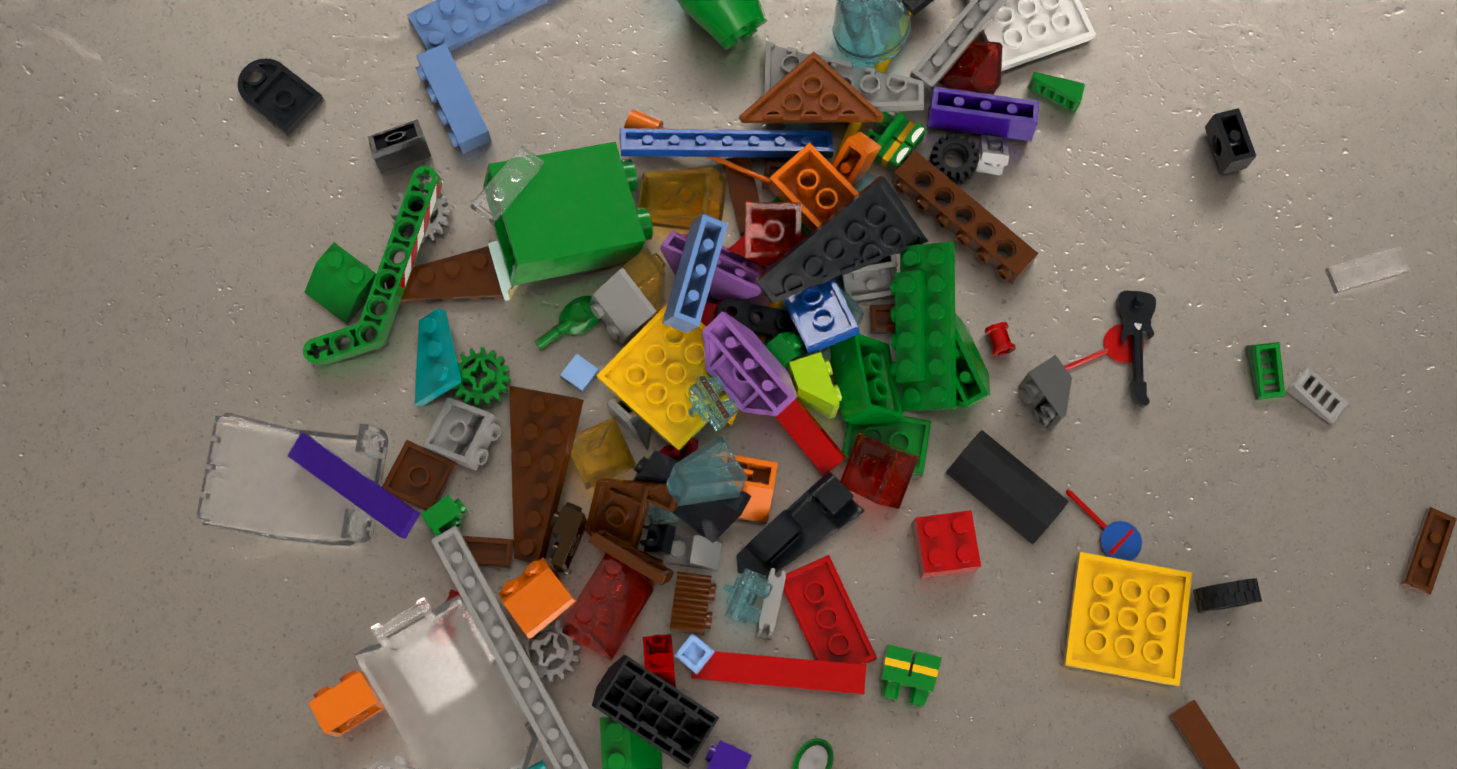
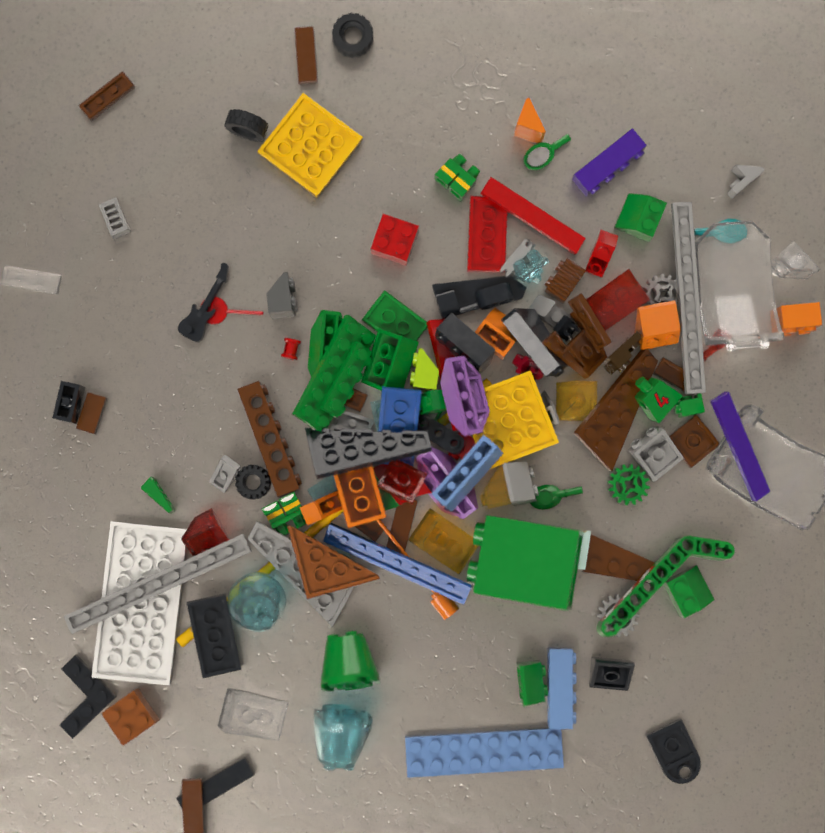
camera: 150 degrees left, 10 degrees up
teal wing [415,308,462,406] -> none
clear tile [470,146,544,224] -> none
light blue tile [560,354,599,393] -> none
black piece [592,655,720,769] -> none
clear light blue slope [666,436,747,506] -> none
light blue tile [674,633,715,674] -> none
clear light blue hips [688,374,739,431] -> none
clear red slope [841,433,919,509] -> none
dark purple brick [927,86,1040,141] -> none
black piece [946,430,1069,545] -> none
blue piece [1066,489,1142,561] -> none
green slope [1246,342,1286,399] -> none
none -> reddish brown tile [76,392,107,434]
none -> black wedge [435,313,495,374]
none -> green slope [516,660,548,706]
none -> green torso [635,377,683,423]

